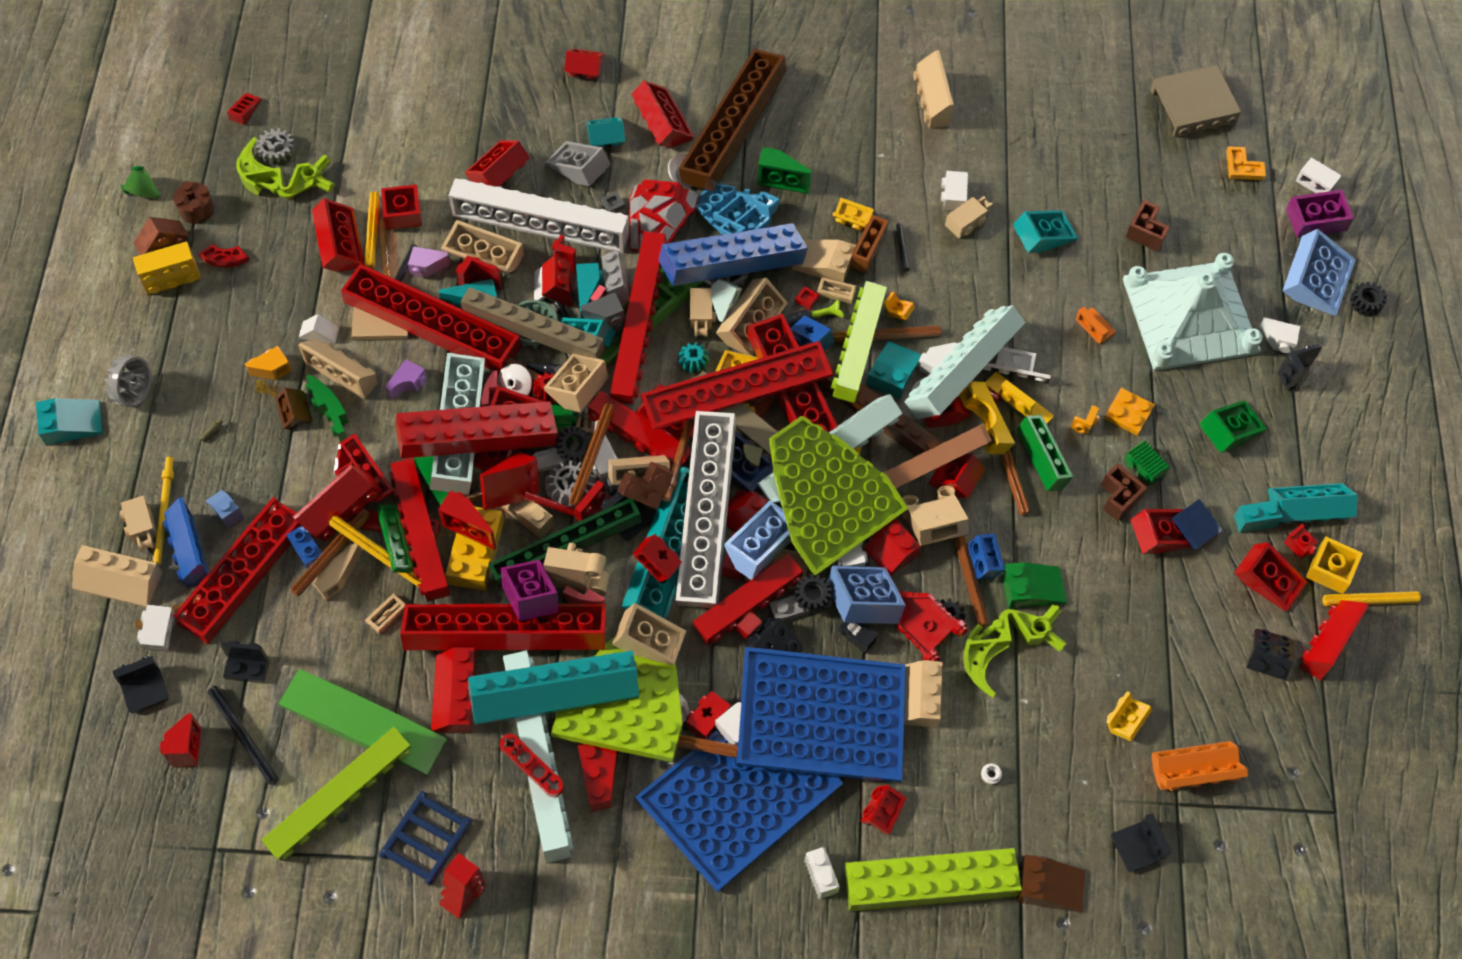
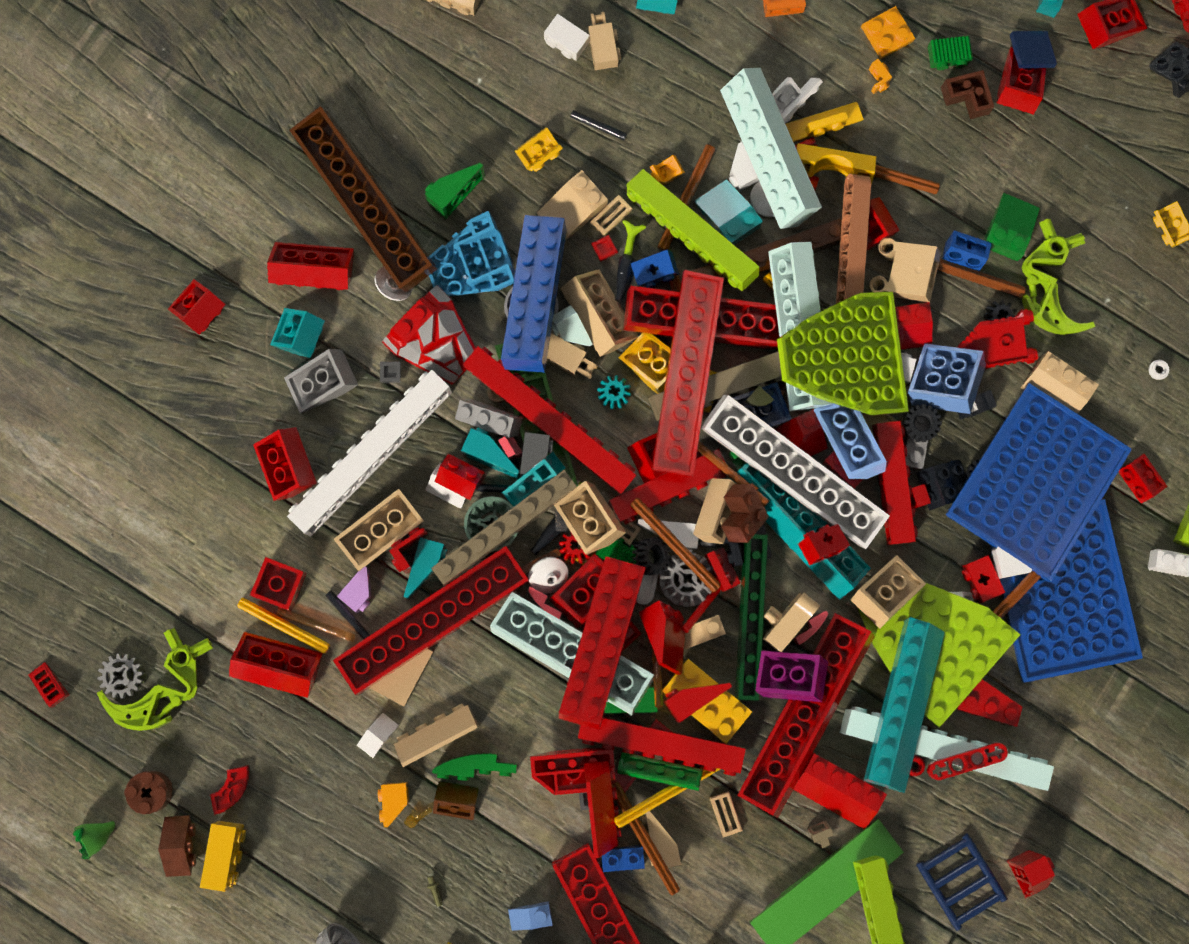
camera: 65 degrees left, 20 degrees up
medium lavender arch [385,359,427,400] -> none
red bracket [552,235,577,276] -> none
dark orange brick [850,215,889,274] -> none
green brick [1016,415,1073,492] -> none
none -> dark tan tile [807,820,833,848]

